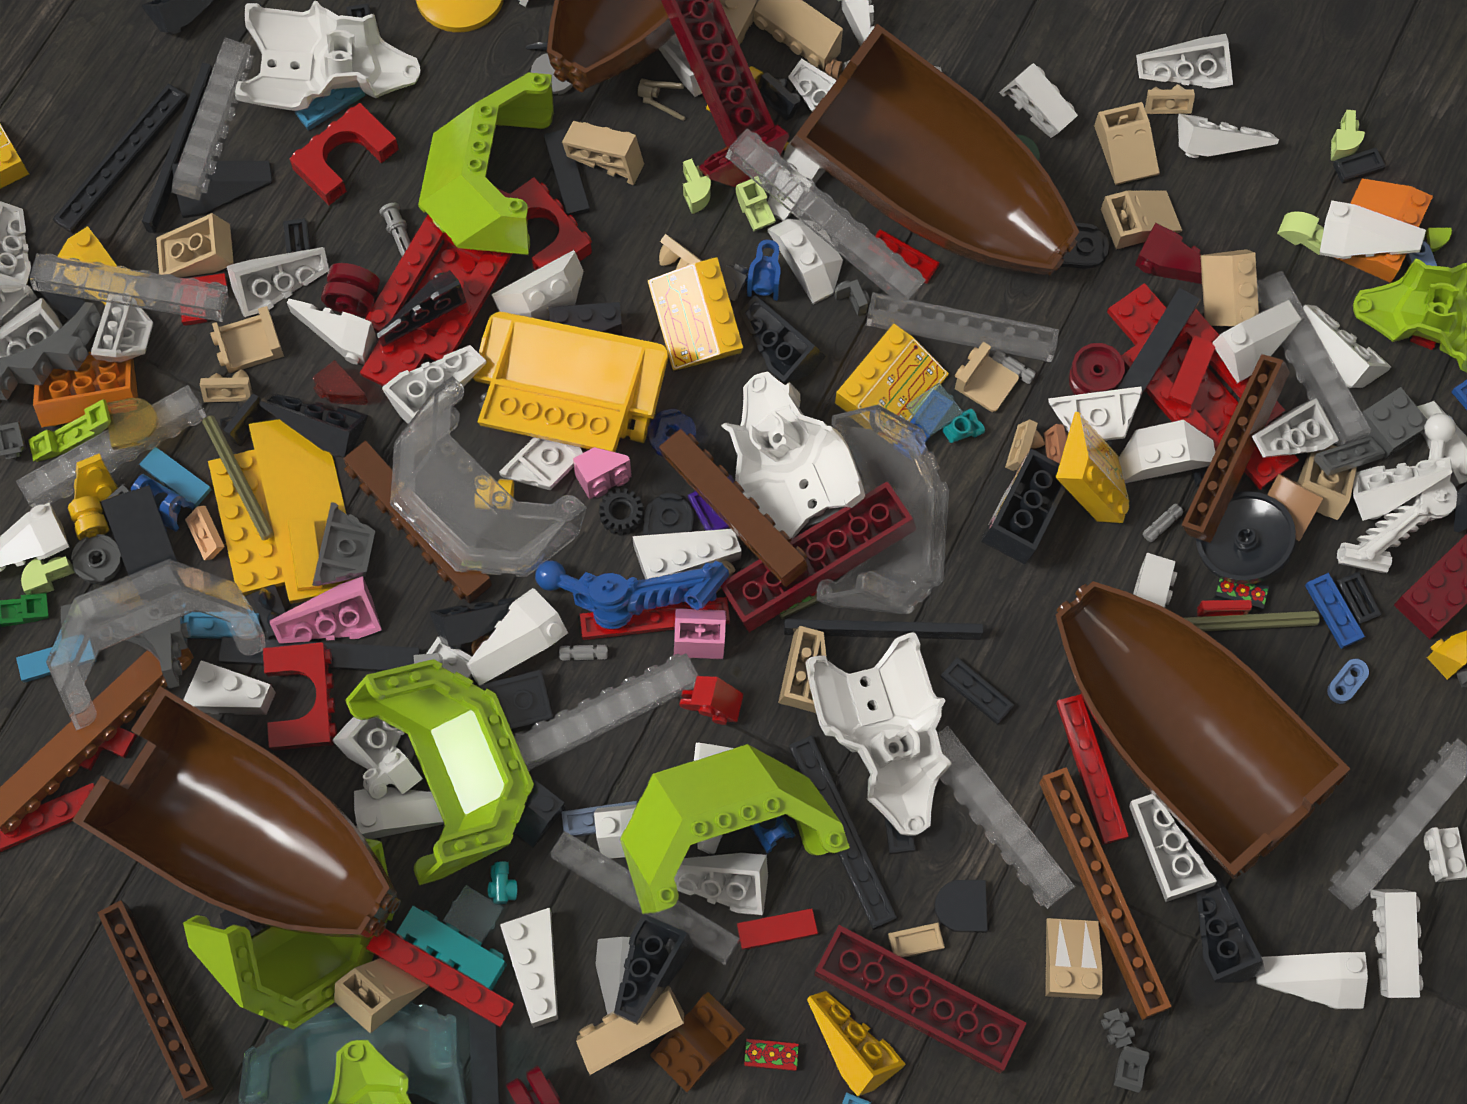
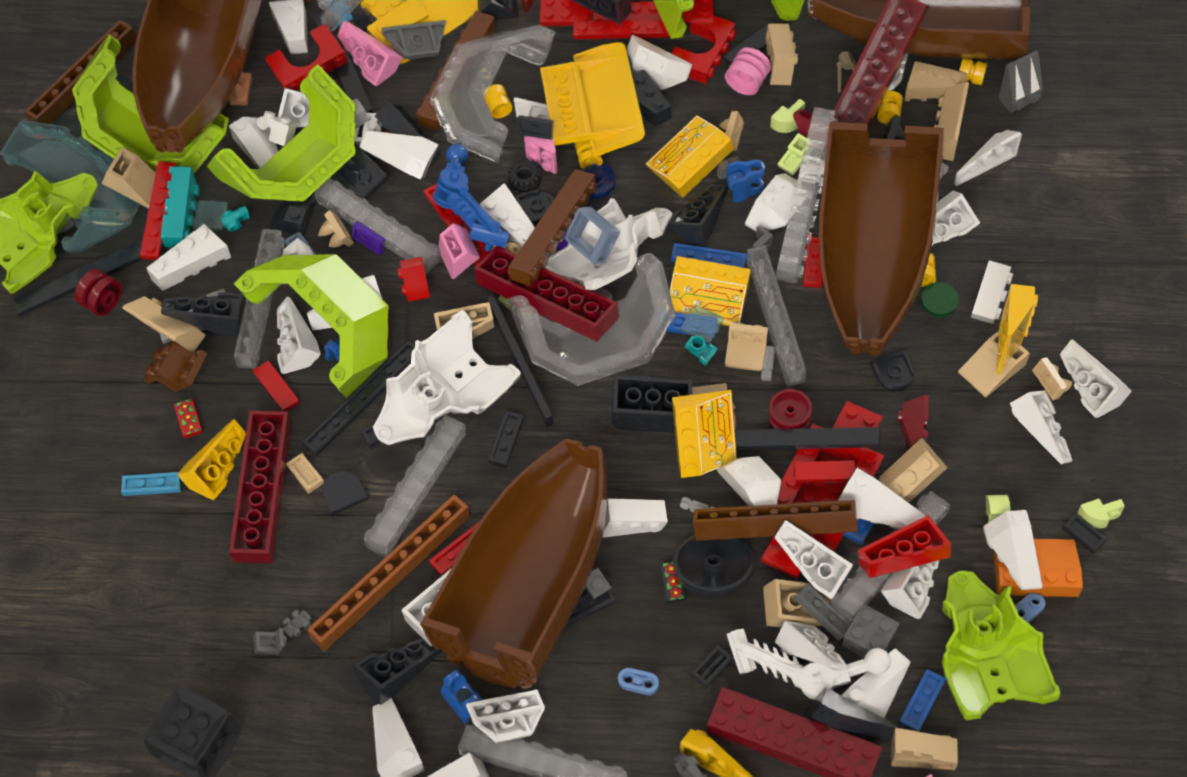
camera: 70 degrees right, 10 degrees down
white wedge [382,345,486,432] -> none
light grey axle [559,645,608,660] -> none
tan slope [1046,918,1102,999] -> none
white wing [1048,387,1142,441] -> none
tan slope [1101,191,1182,249] -> none
olive axle [1184,611,1319,631] -> none
red tile [1197,600,1252,617] -> none
medium nougat slope [1267,474,1323,541] -> none
blue plate [1305,573,1365,649] -> none
lime tile [1426,228,1452,252] -> none
none -> tan tile [318,210,354,247]
none -> dark purple tile [352,221,385,255]
none -> blue piece [441,669,483,724]
none -> white wedge [466,690,545,743]
none -> black tile [516,115,554,140]
none -> sand blue window [564,207,620,264]
none -> blue tile [671,243,747,268]
none -> bright pink wheel [725,48,771,95]
none -> red wedge [858,515,951,578]
none -> yellow slope [996,284,1038,375]

